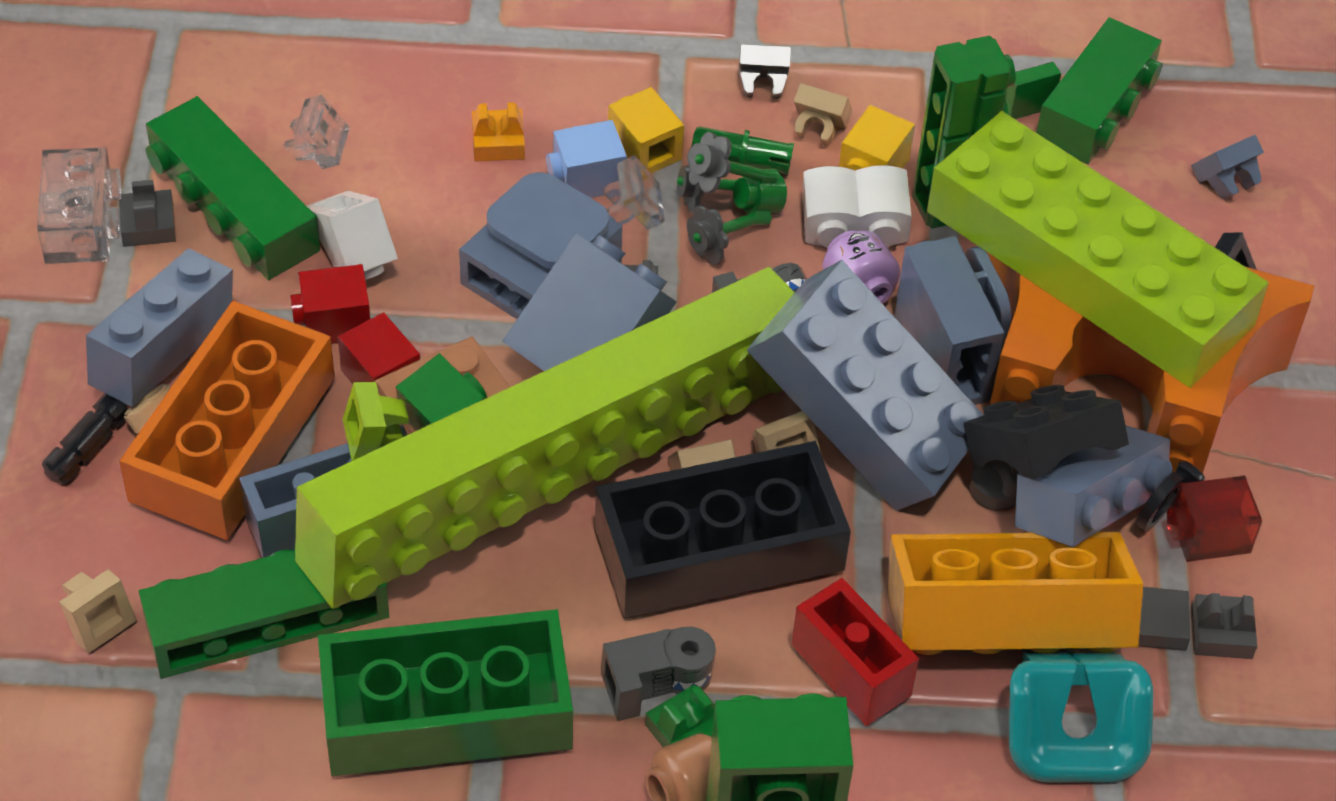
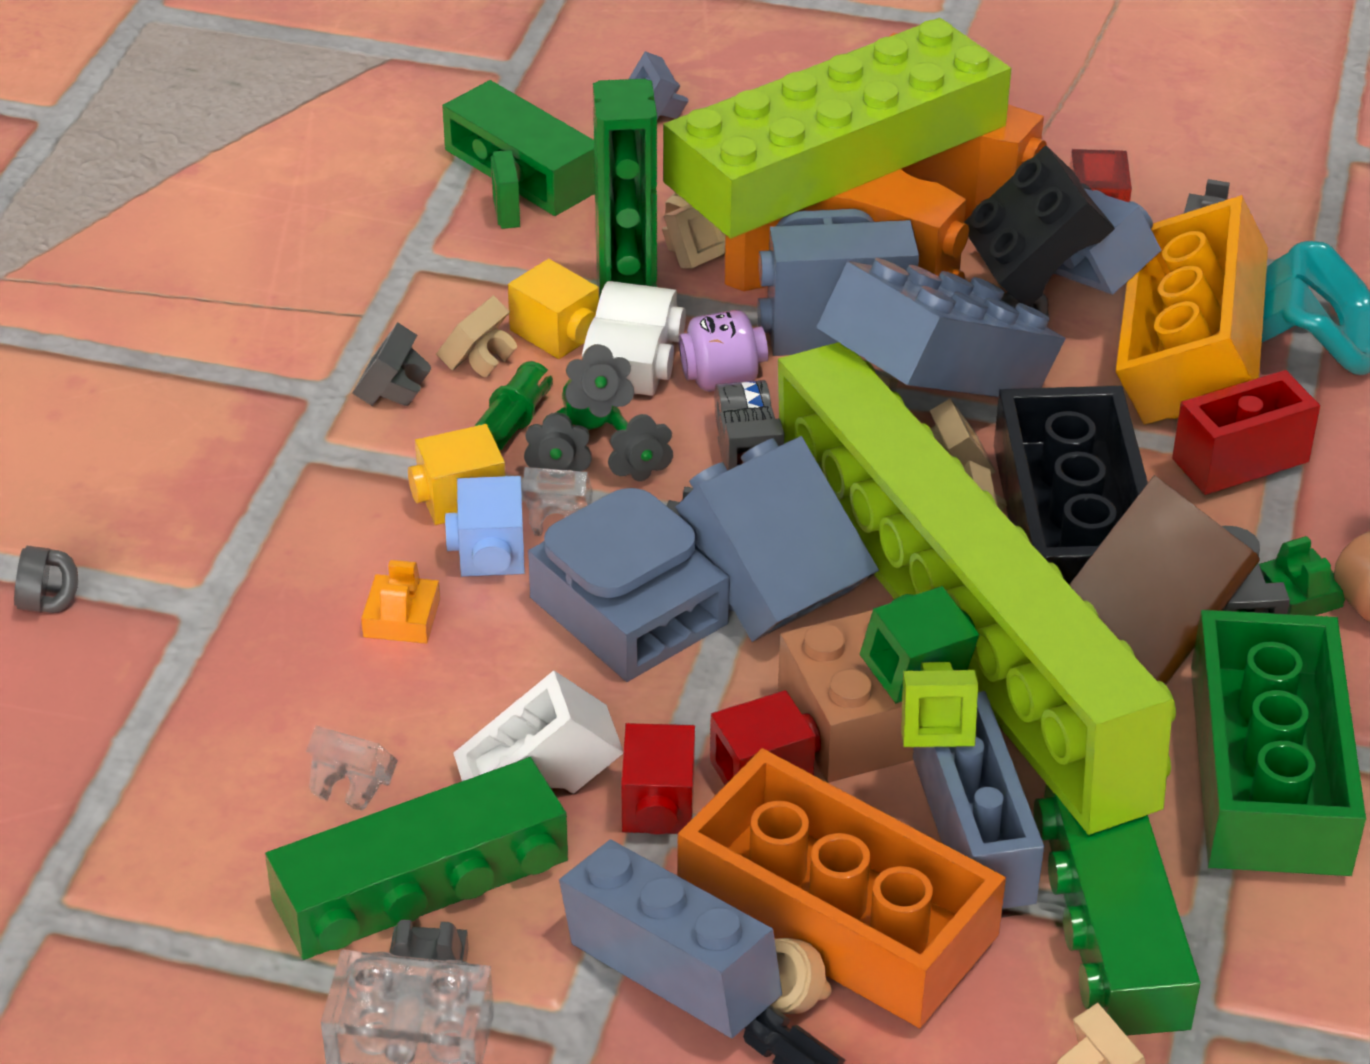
camera: 75 degrees left, 10 degrees down
none -> reddish brown piece [1069,475,1260,685]

